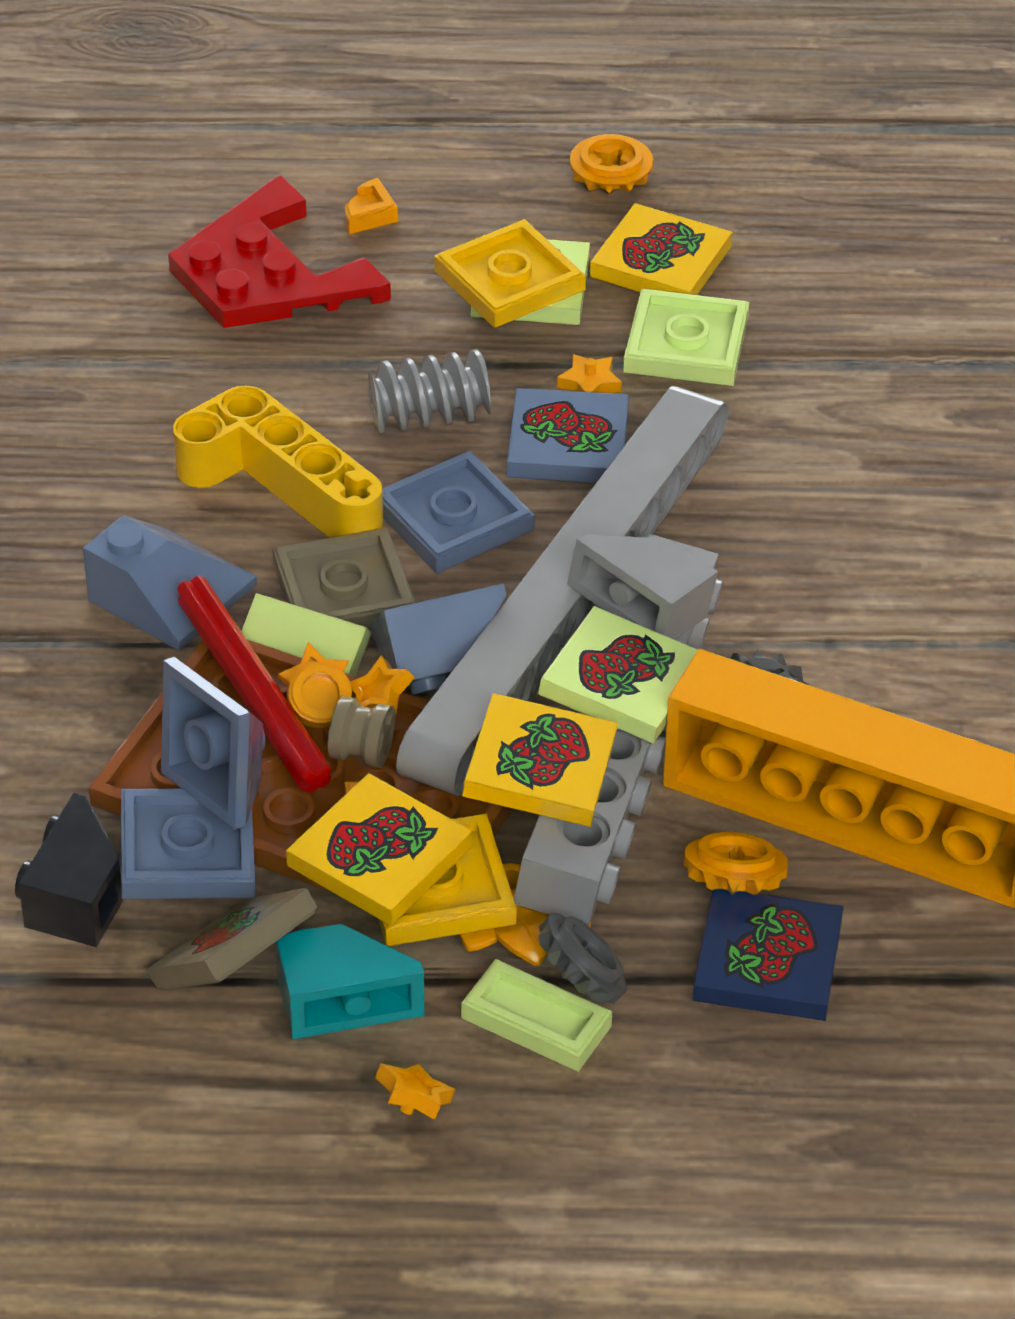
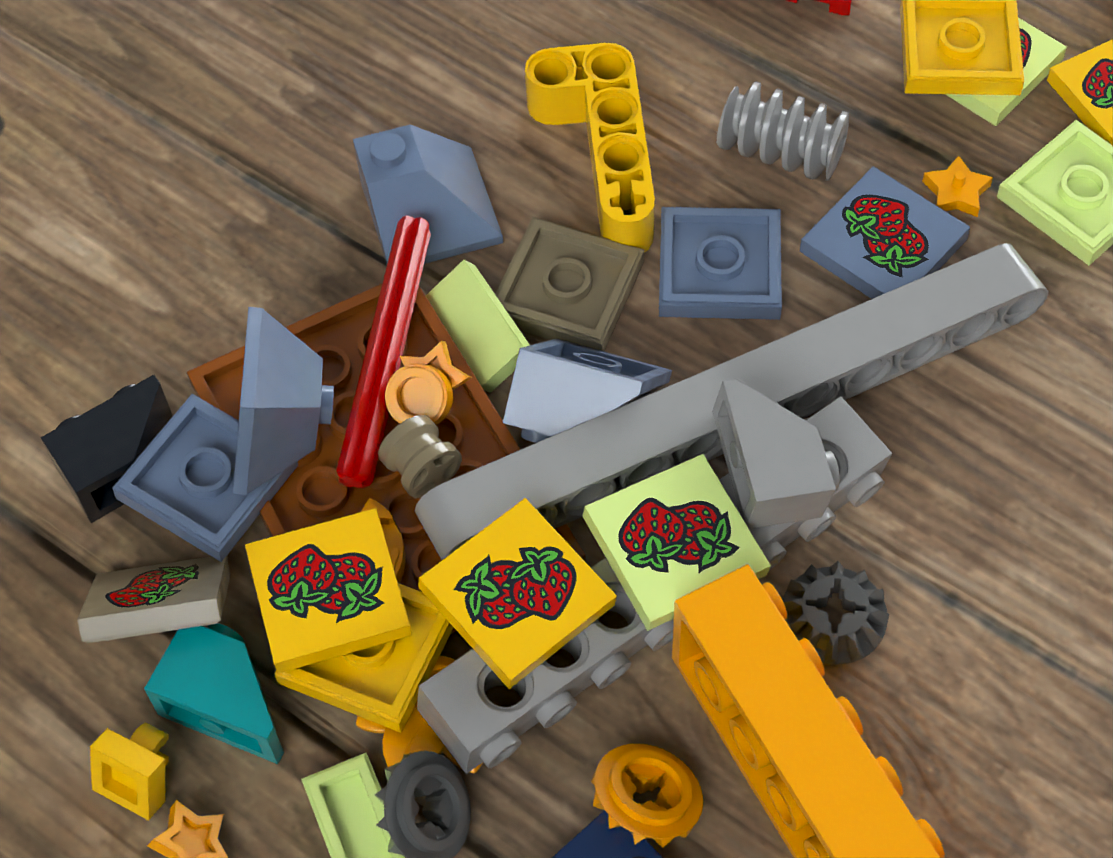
camera: 40 degrees right, 15 degrees up
light orange piece [350,655,415,715] -> none
none -> yellow tile [90,722,169,821]

